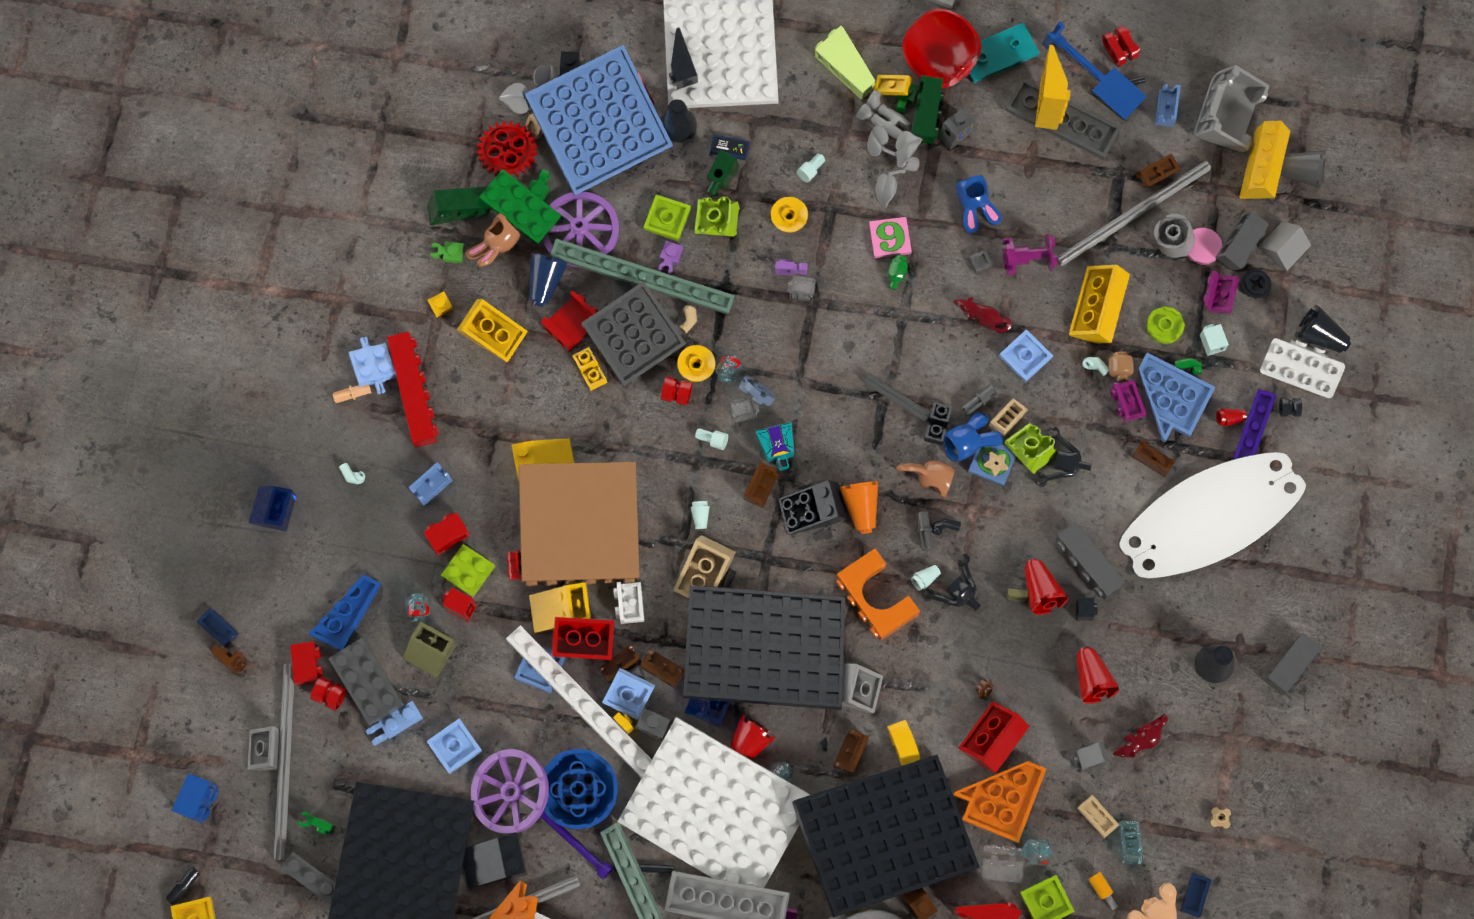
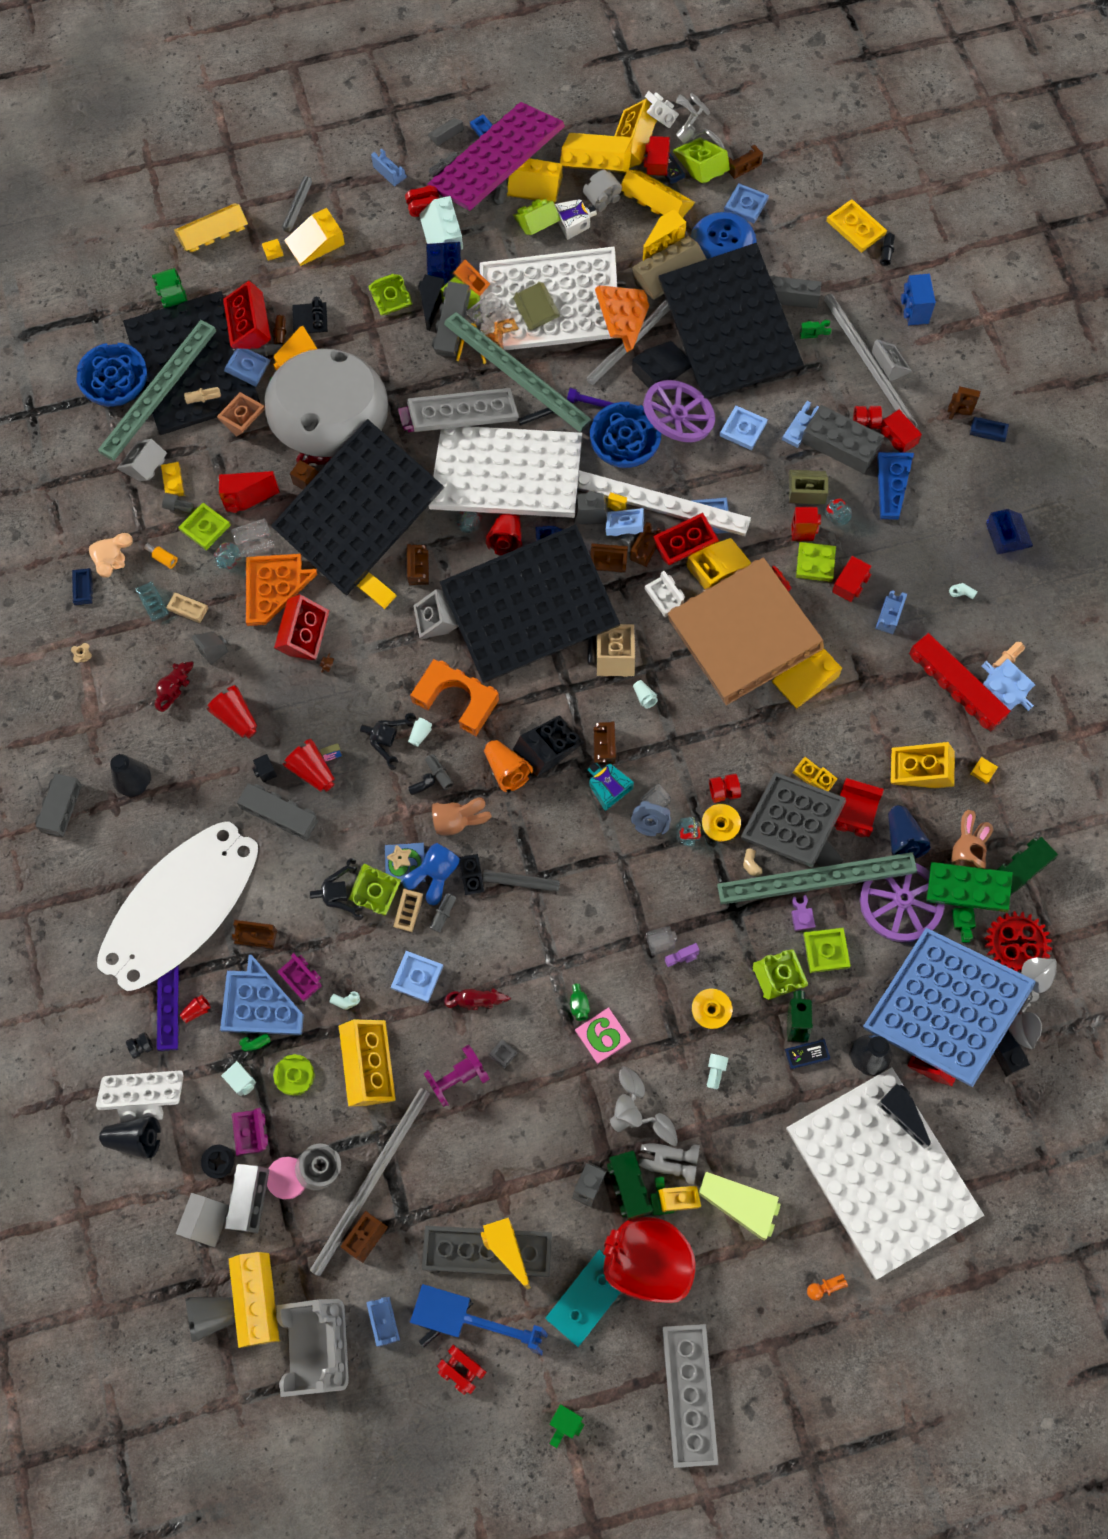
camera: 155 degrees right, 5 degrees down
bright green plate [430,242,465,263] -> none
light aqua piece [695,428,728,450] -> none
blue piece [955,175,1002,233] -> none
medium nougat head [1108,352,1134,381] -> none

